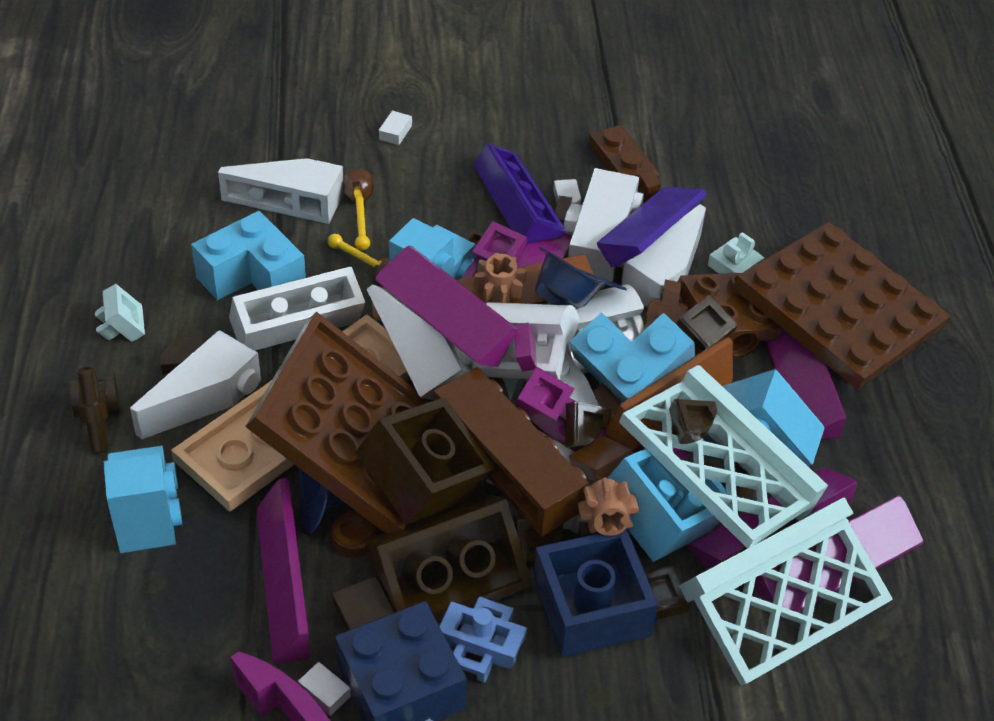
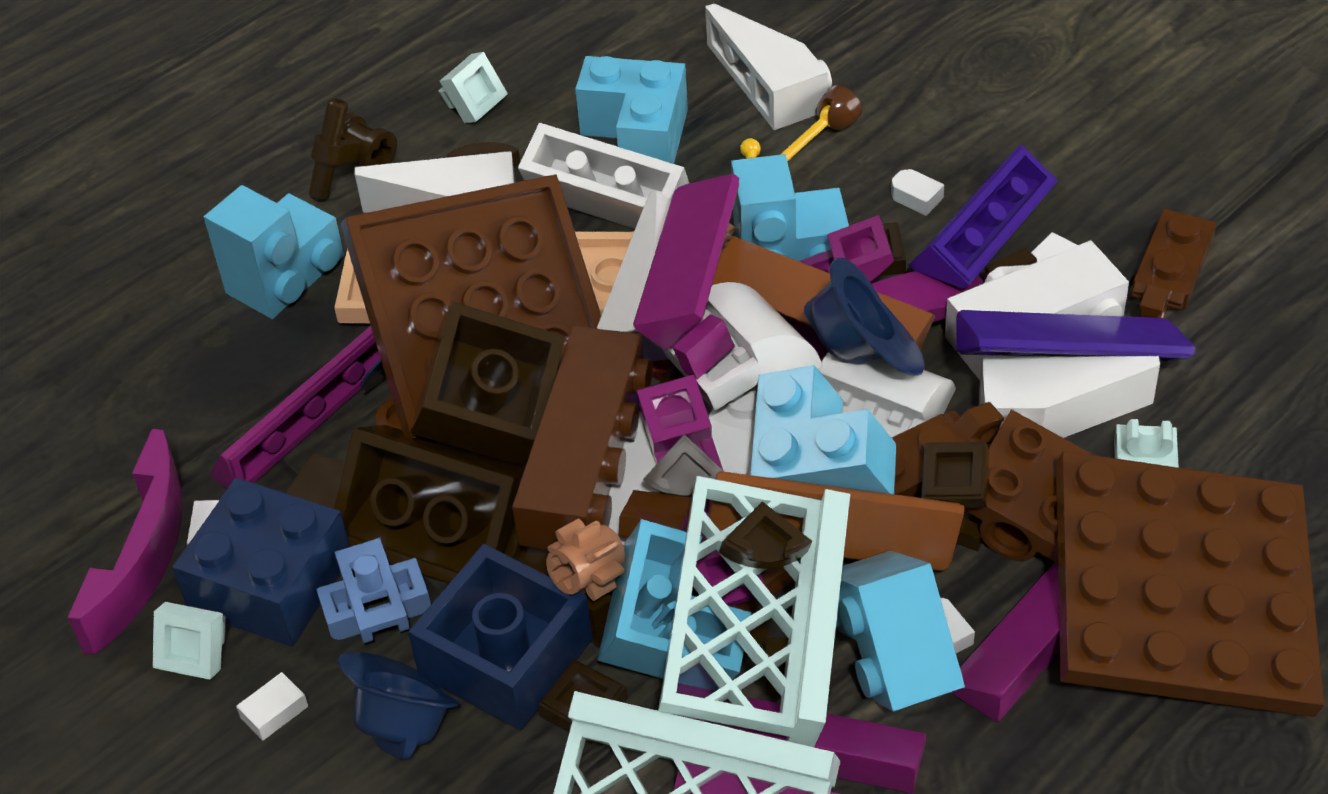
camera: 55 degrees right, 0 degrees up
white piece [379,111,412,145] -> none
nougat gear [474,253,526,303] -> none
none -> dark blue piece [337,652,459,760]
none -> white piece [891,169,944,216]

